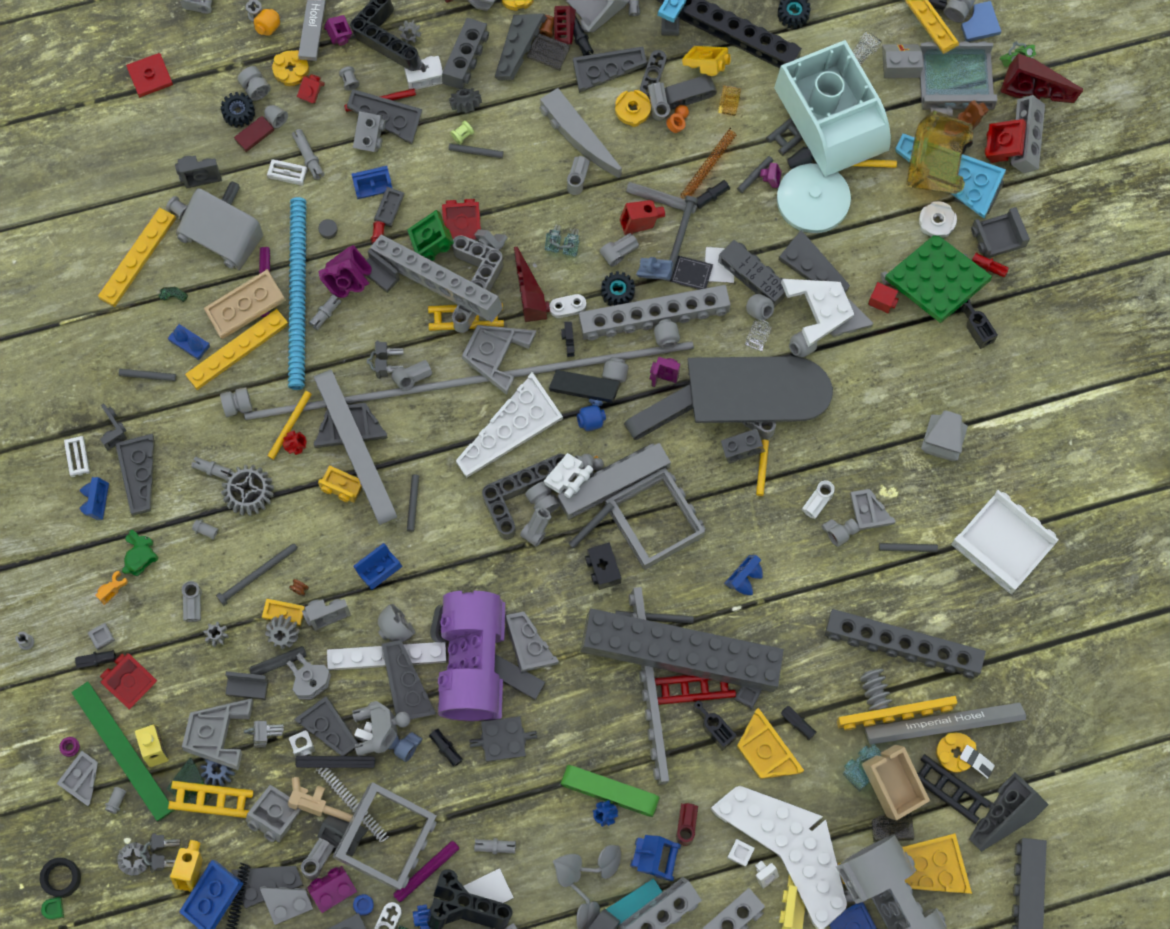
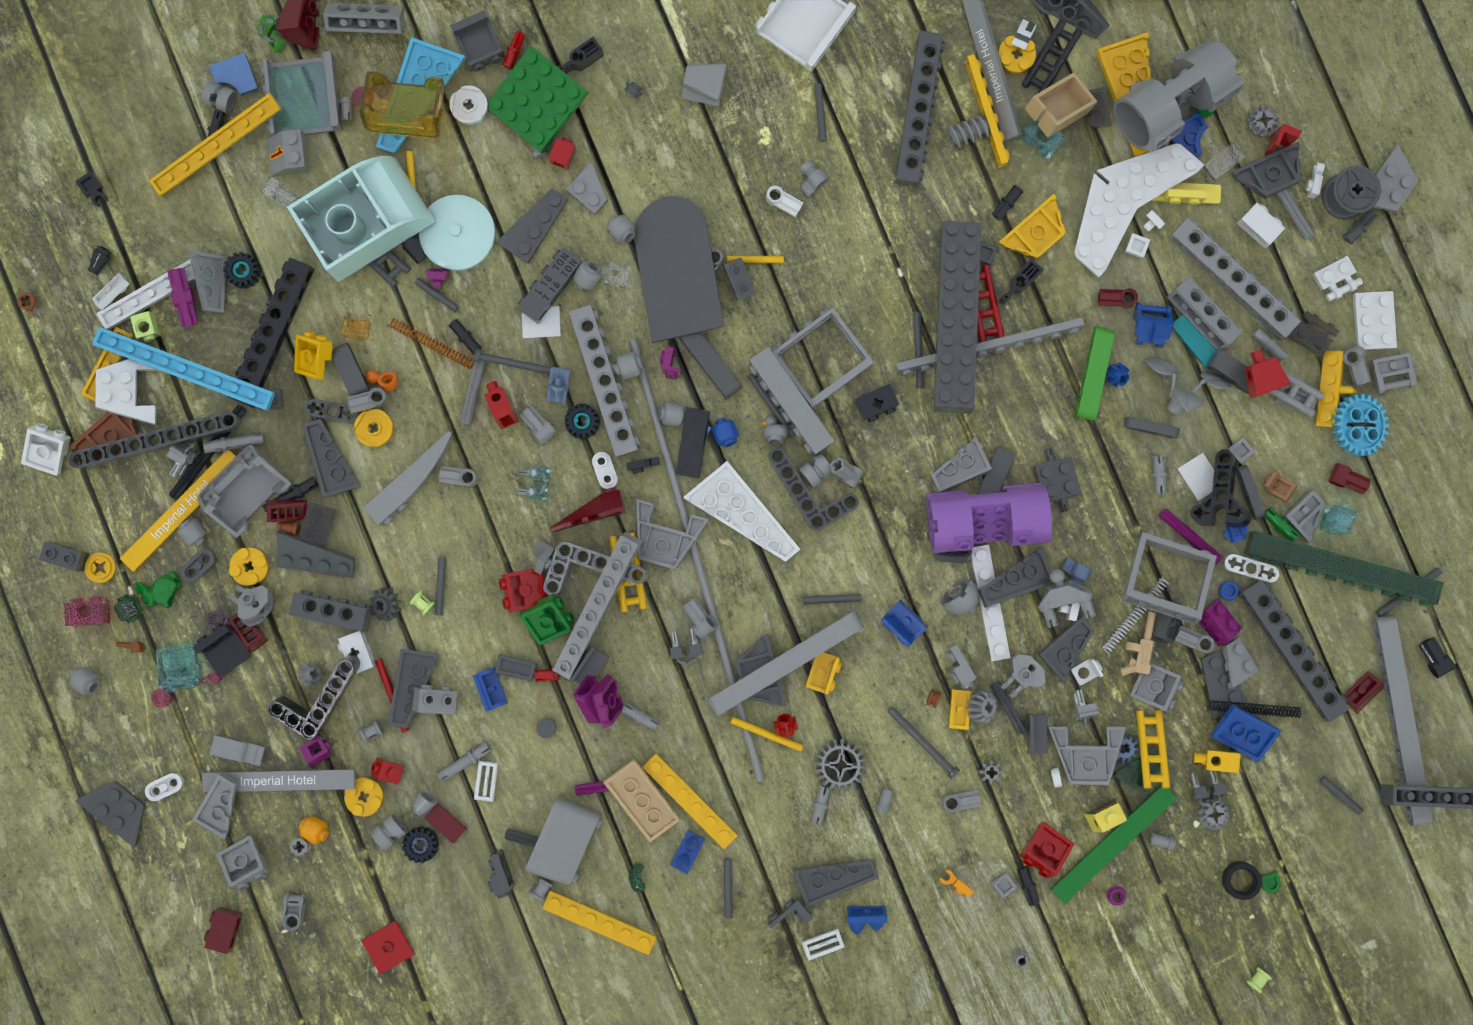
camera: 95 degrees left, 15 degrees up
light grey wing [56,751,98,807] -> none
green animal [122,530,159,576] -> none
light grey wheel [220,387,253,417] -> none
medium azure piece [288,197,307,390] -> none
black axle [295,756,375,768] -> none
black pin [429,728,463,768] -> none
white plate [544,453,593,498] -> none
dark grey bar [569,502,614,548] -> none
black sticker [670,256,713,289] -> none
blue tile [724,555,763,595] -> none
white wing [781,279,854,347] -> none
light grey wing [850,489,895,530] -> none
dark orange hips [957,100,989,134] -> none
red plate [985,119,1026,163] -> none
none -> dark grey plate [625,82,642,99]
none -> white tile [1051,768,1062,788]
none -> dark grey beam [1123,417,1180,439]

